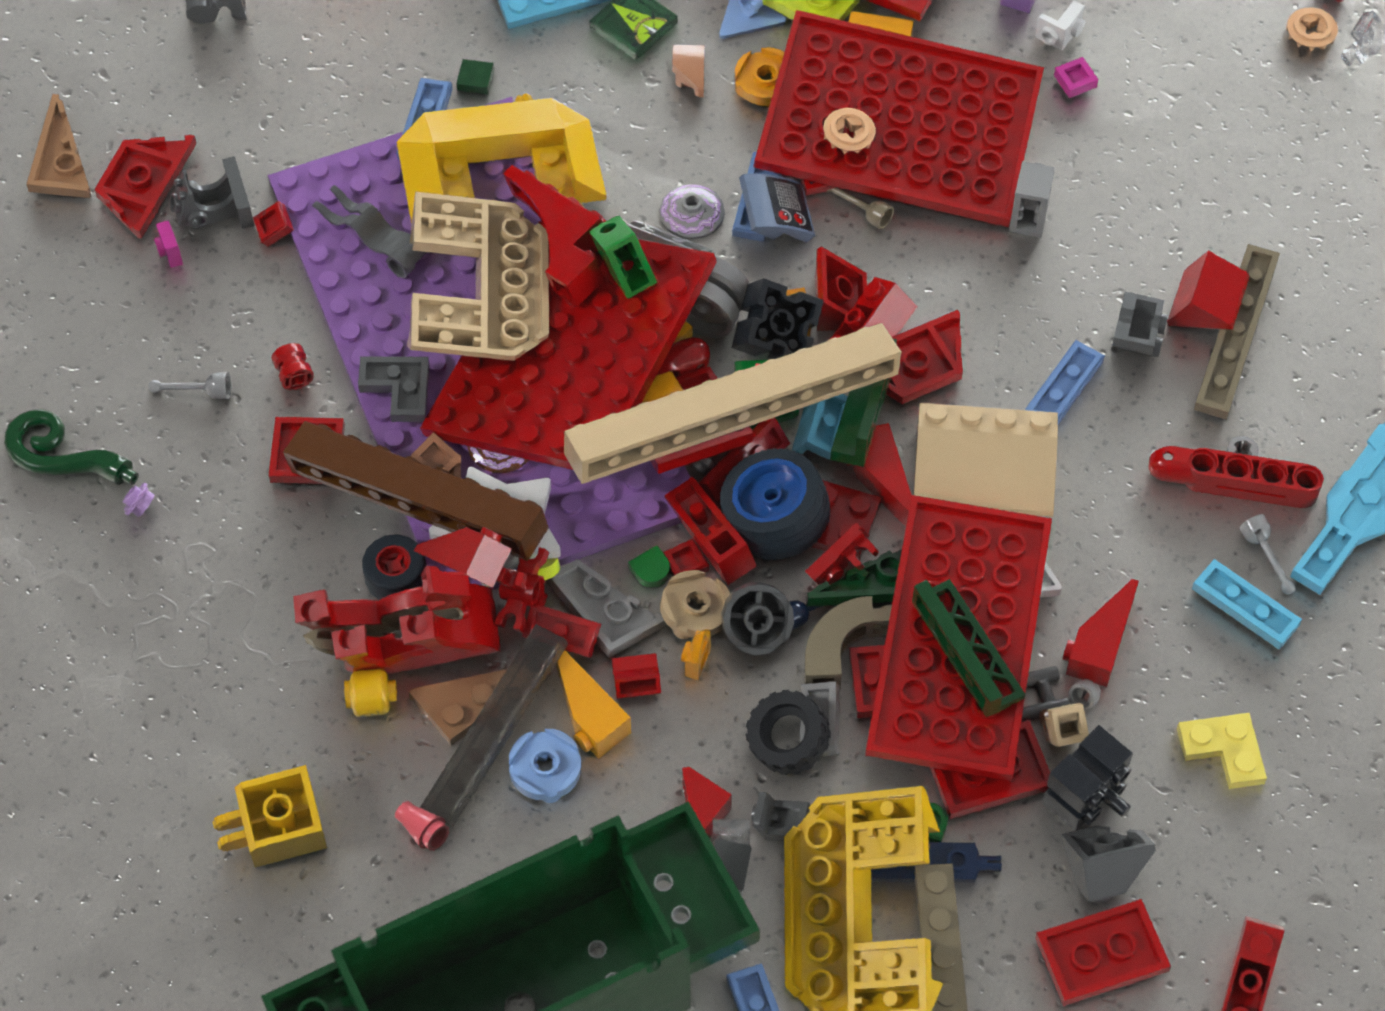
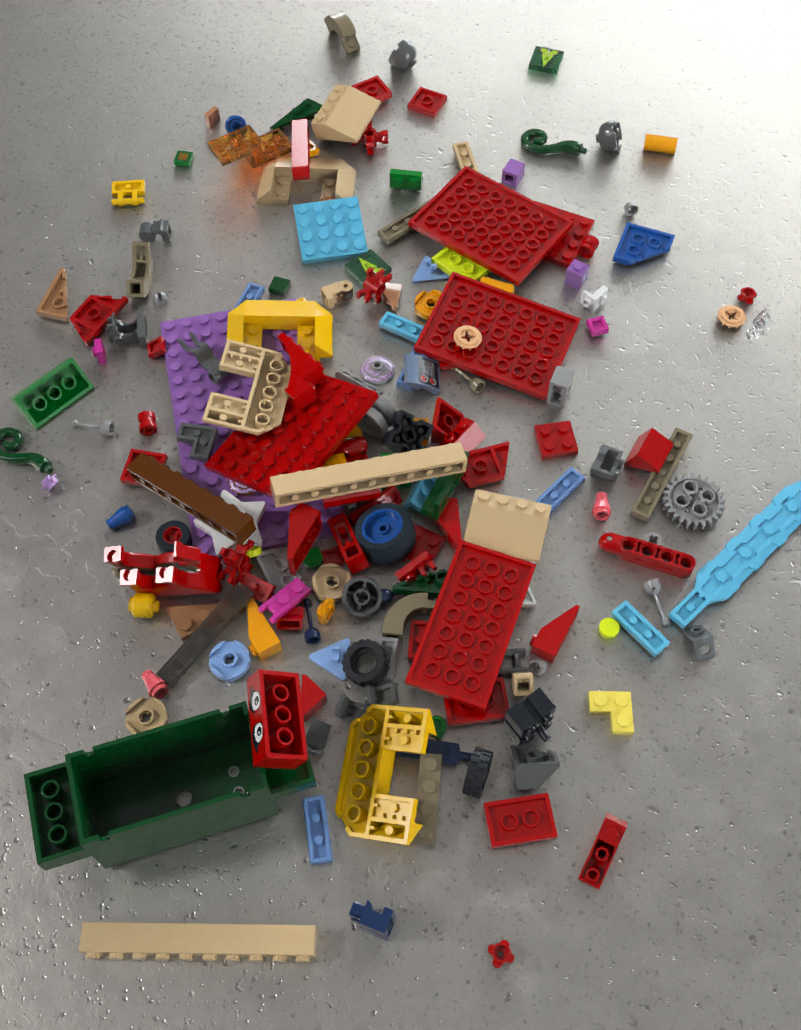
camera: 10 degrees right, 0 degrees up
yellow hinge [212,765,327,868] -> none
nougat slope [410,432,461,478] -> none
red slope [414,527,512,588] -> none
green torso [590,216,657,299] -> none
clear tile [713,819,750,846] -> none
dark green fence [912,579,1026,718] -> none
none -> green slope [9,357,94,429]
none -> blue cone [106,505,136,530]
none -> tan plate [125,697,169,735]
none -> dark tan arch [126,241,153,297]
none -> light grey hinge [153,291,168,307]
none -> red brick [246,669,308,769]
none -> dark pink hinge [258,577,311,624]
none -> red slope [287,503,323,576]
none -> dark blue hinge [303,598,321,644]
none -> light blue piece [309,638,350,681]
none -> tan leg [321,280,353,310]
none -> red pin [356,267,392,305]
none -> dark grey bracket [365,682,400,706]
none -> medium azure plate [379,311,424,343]
none -> black tyre [462,746,493,799]
none -> red plate [534,420,579,460]
none -> coral cone [592,492,611,521]
none -> neon yellow tile [598,618,620,639]
none -> light grey gear [662,473,726,531]
none -> dark grey bracket [683,625,715,661]

